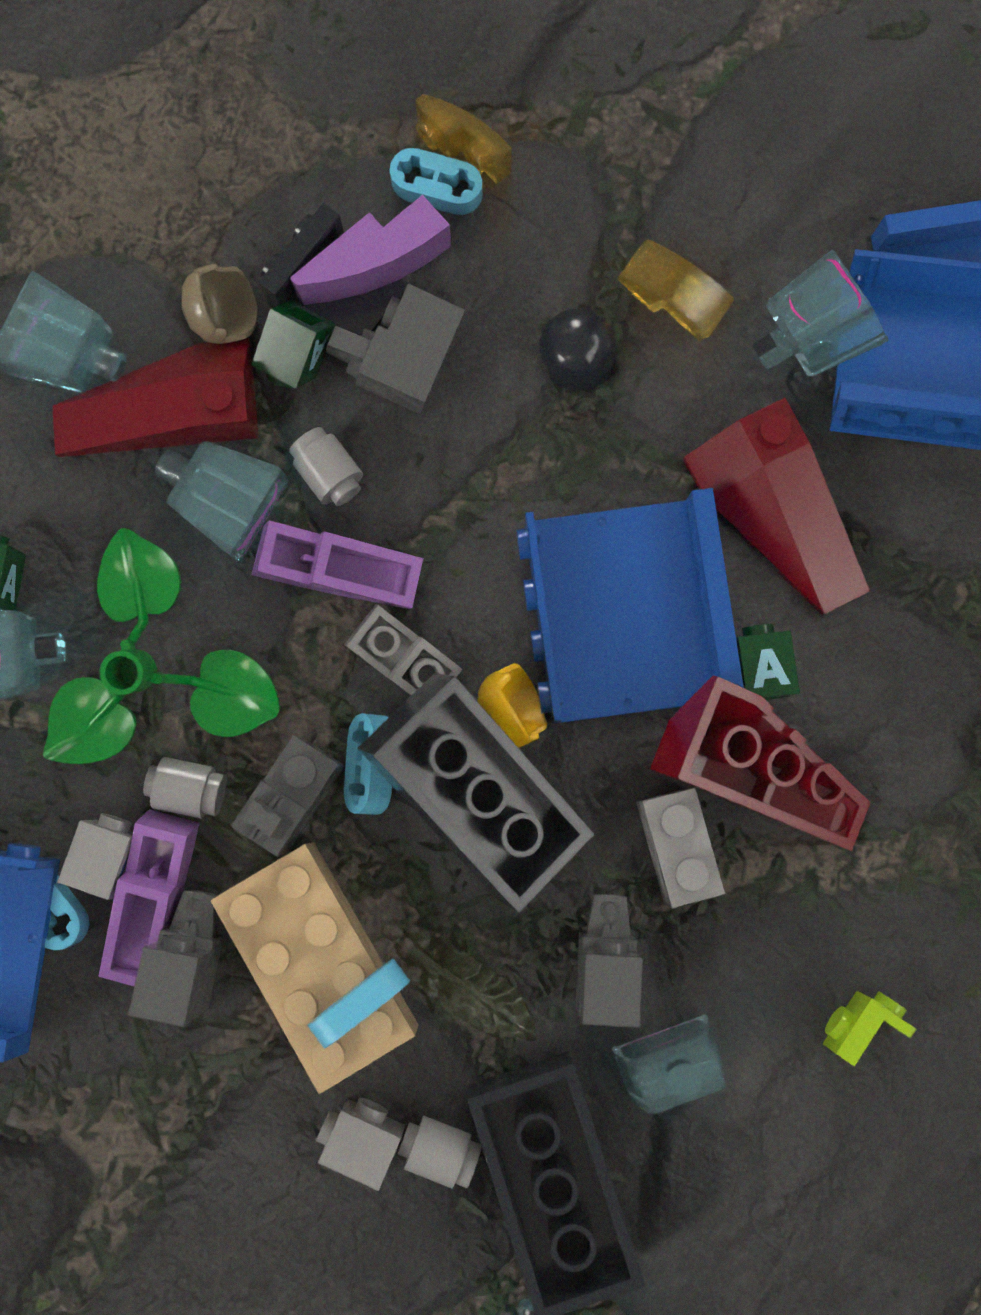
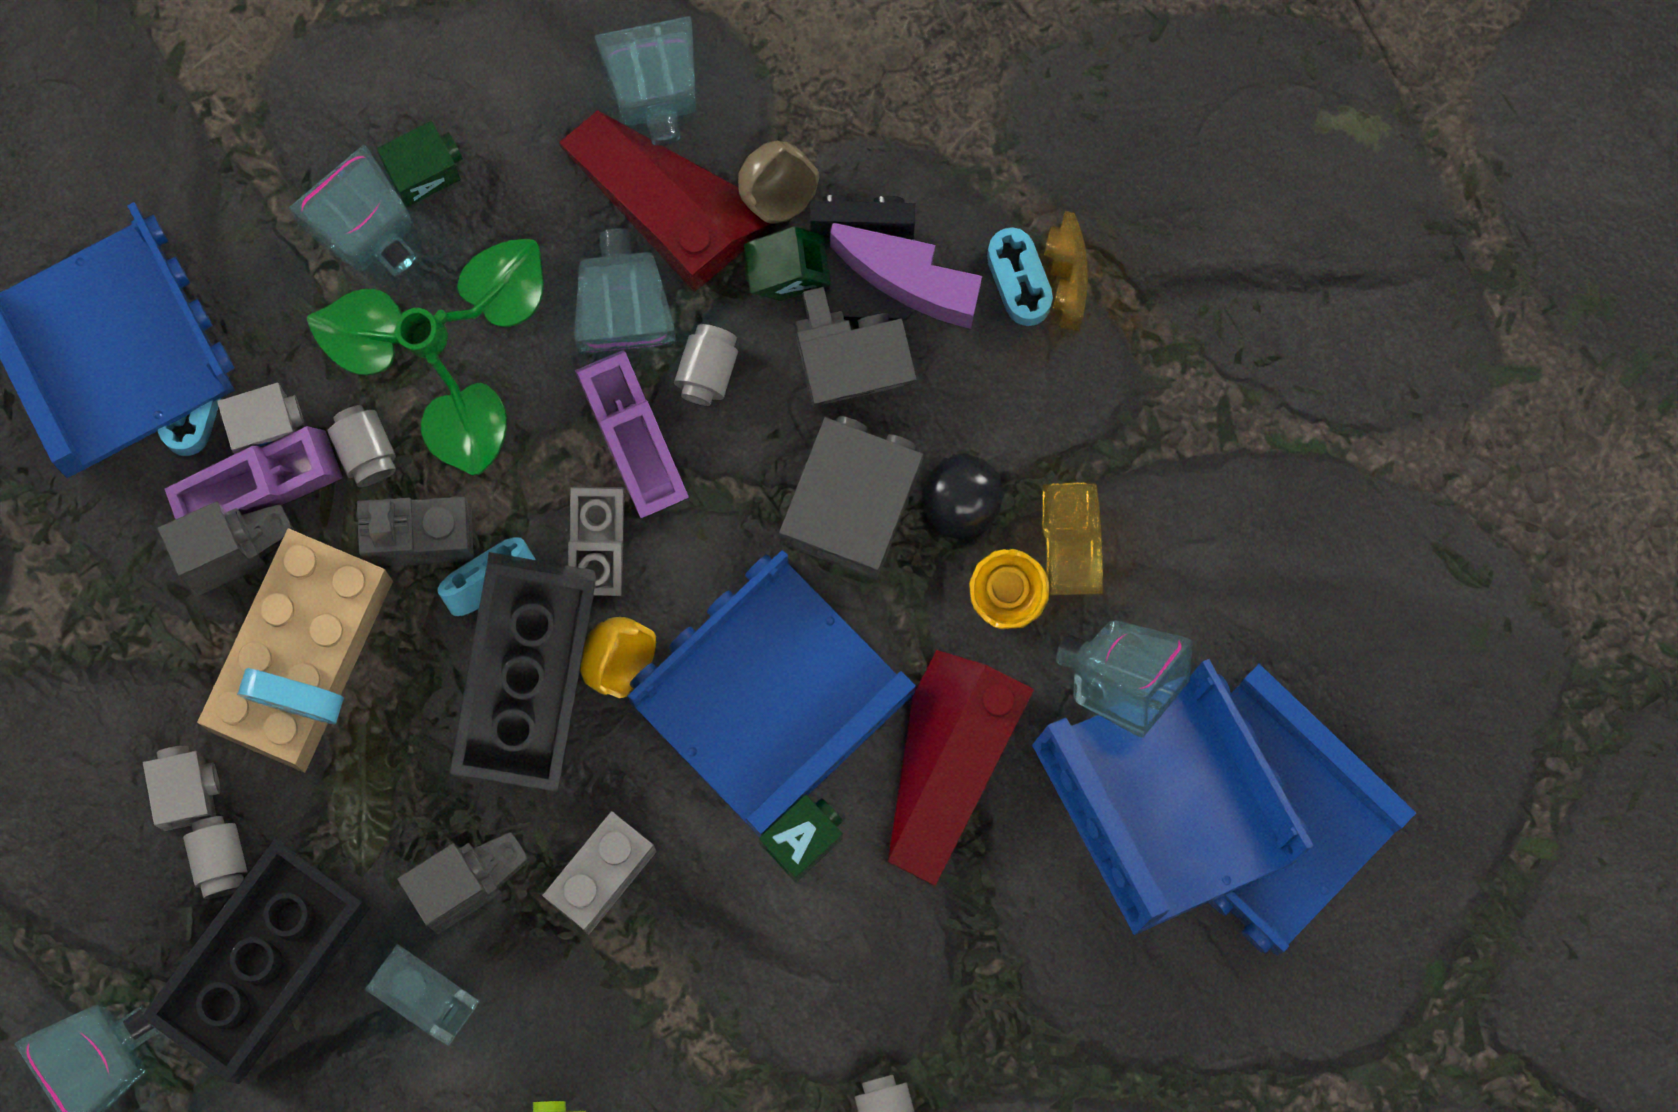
camera: 50 degrees right, 5 degrees down
dark red wedge [650,675,871,851] -> none
none -> dark grey brick [779,416,923,580]
none -> yellow hair [969,549,1049,629]

